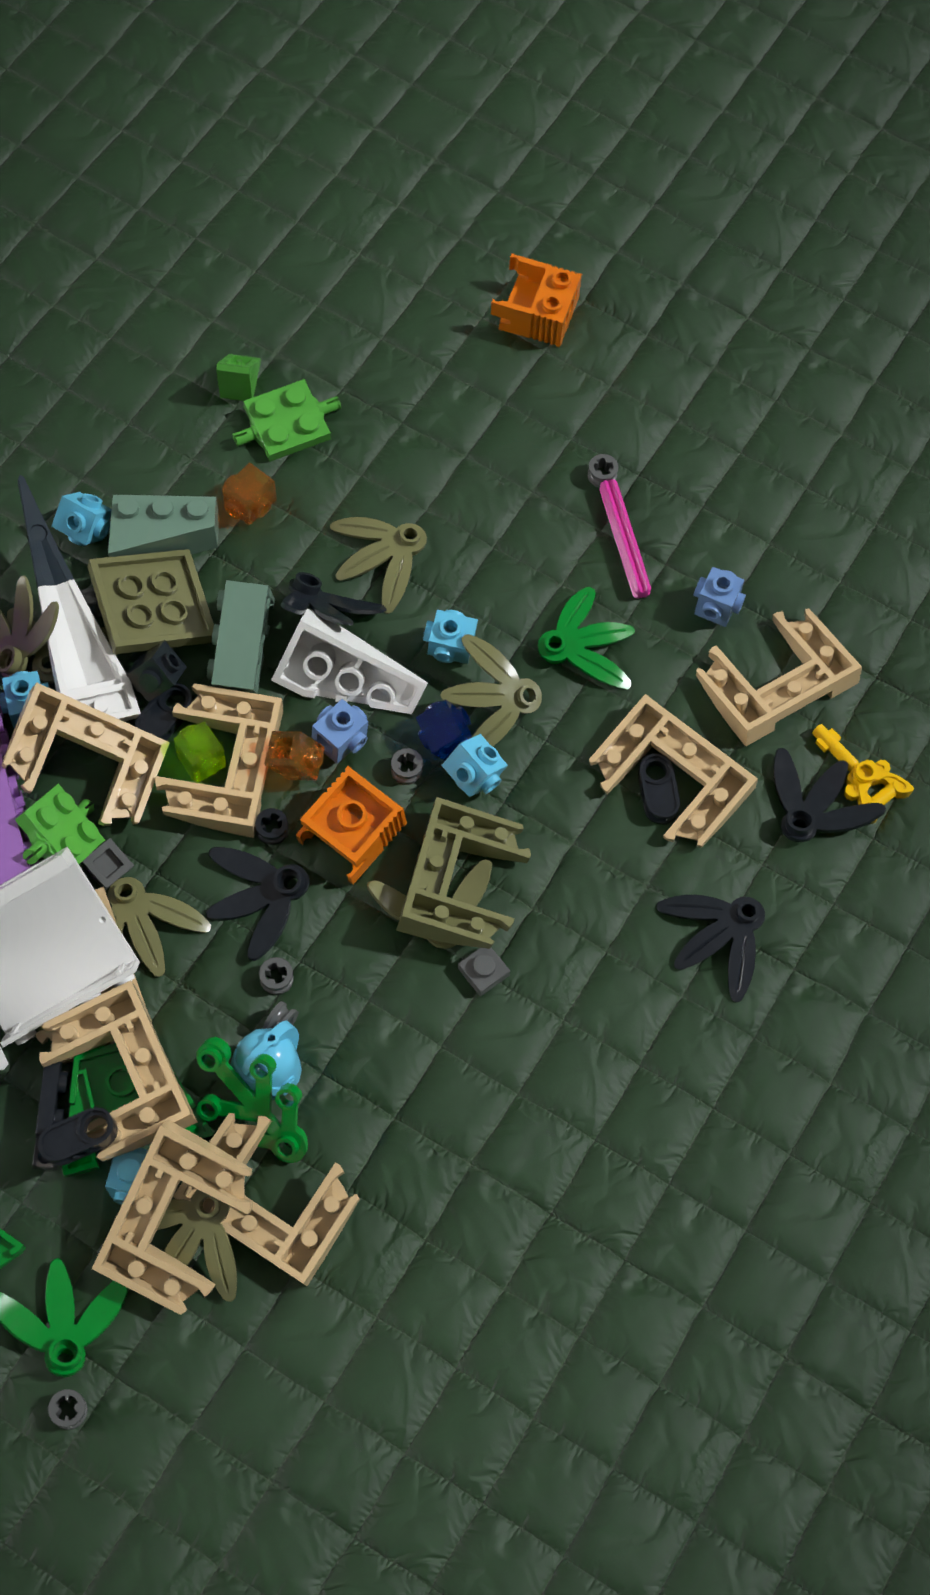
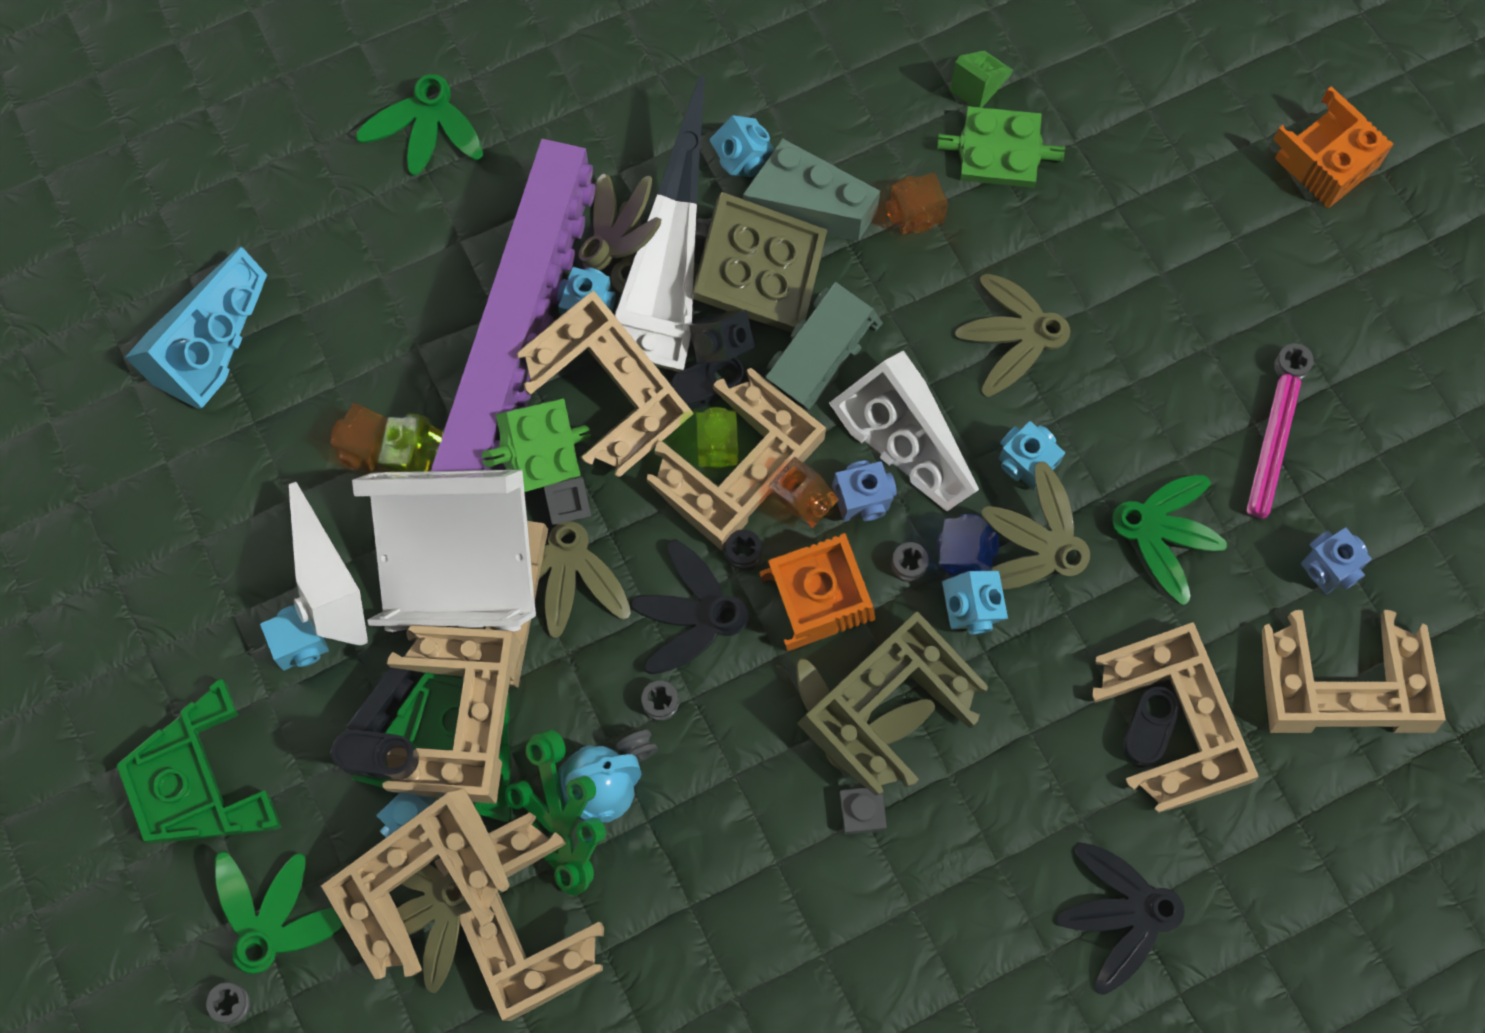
camera: 35 degrees right, 5 degrees up
black plant [281,572,387,625] -> none
black plant [773,748,886,842] -> none
yellow piece [812,724,914,824] -> none

